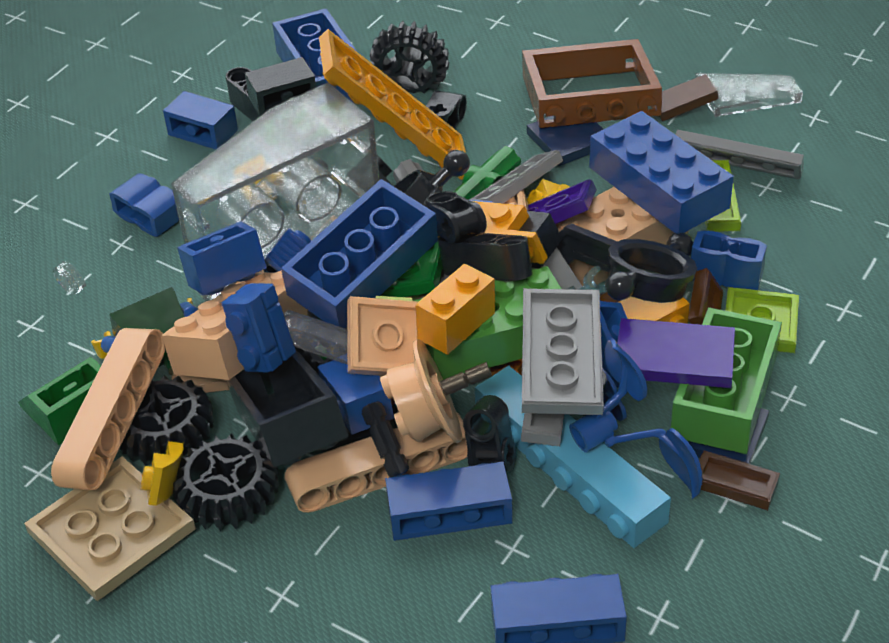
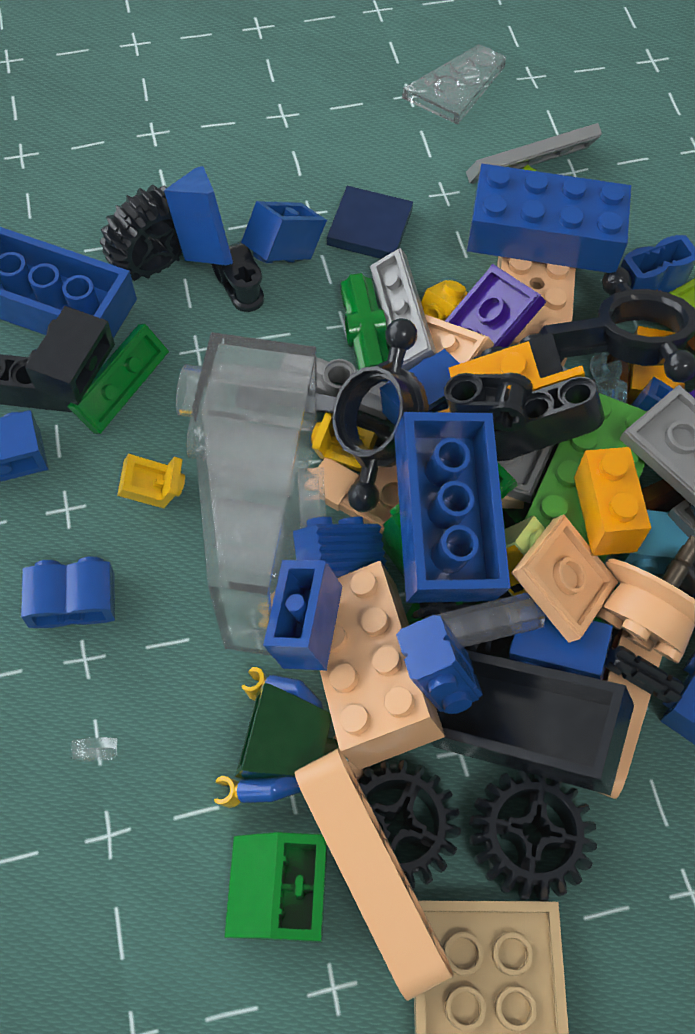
camera: 50 degrees left, 20 degrees up
yellow slope [141,441,183,506] -> none
light orange plate [319,29,466,180] -> none
dark orange window [522,39,662,128] -> none
tile [659,74,719,121] -> none
none -> blue slope [164,166,233,265]
none -> blue brick [241,201,327,263]

